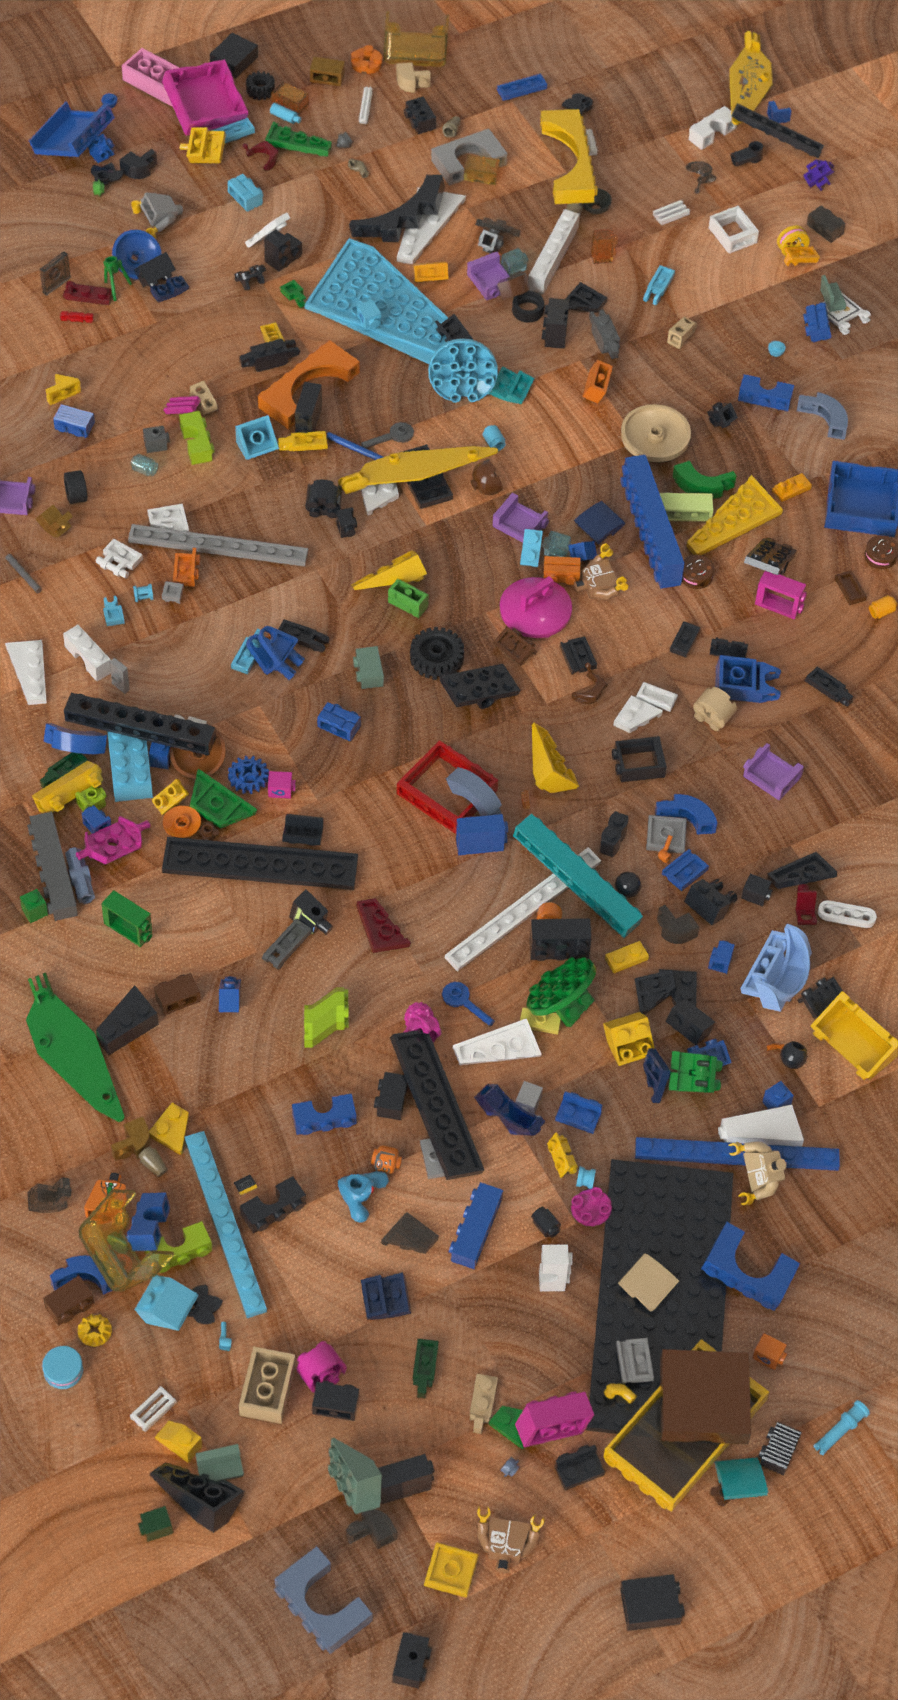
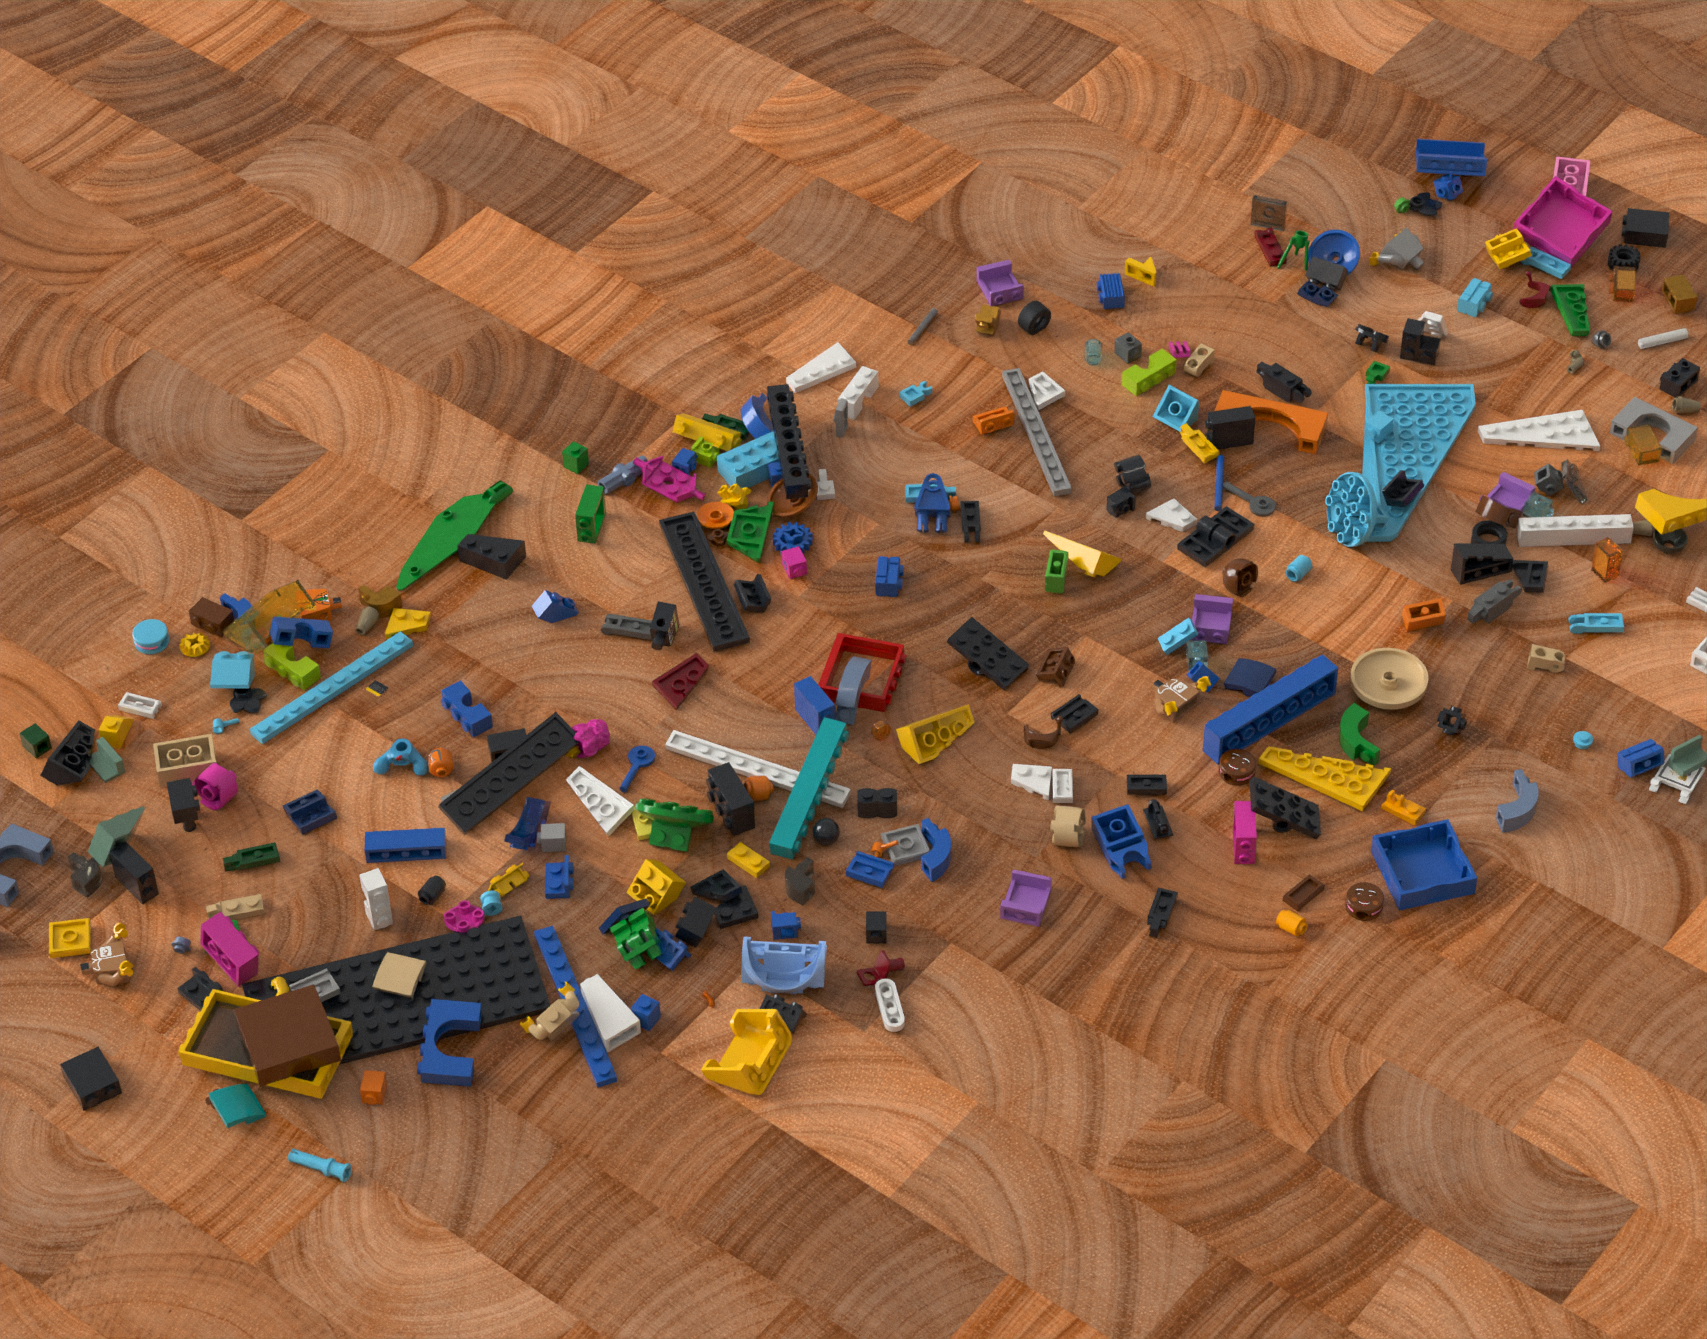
camera: 70 degrees right, 10 degrees down
dark grey brick [27,811,78,921] -> none
clear smoke brick [27,1177,72,1213] -> none
red axle [60,311,94,323] -> none
white plate [96,539,143,579] -> none
blue plate [101,93,118,108] -> none
black brick [119,149,157,179] -> none
medium azure bush [133,584,153,602] -> none
reddish brown brick [154,973,201,1015] -> none
light grey tile [162,581,184,604] -> none
black arch [240,1176,306,1234] -> none
yellow slope [260,322,285,343] -> none
medium azure cylinder [270,103,302,124] -> none
lime brick [304,987,349,1048] -> none
yellow wing [338,446,498,494] -> none
black arch [349,175,445,242] -> none
sand green brick [353,646,384,689] -> none
clear smoke wing [381,1212,439,1254] -> none
black wheel [410,627,464,680] -> none
light orange plate [414,262,448,282] -> none
teal slope [489,366,535,404] -> none
dark pink bracket [500,576,572,638] -> none
orange brick [543,556,580,585] -> none
black window [612,736,667,782] -> none
yellowish green brick [660,493,713,521] -> none
black brick [684,879,738,925] -> none
blue arch [738,374,794,411] -> none
black brick [758,1421,801,1475] -> none
black wing [767,852,837,889] -> none
black piece [780,1041,808,1069] -> none

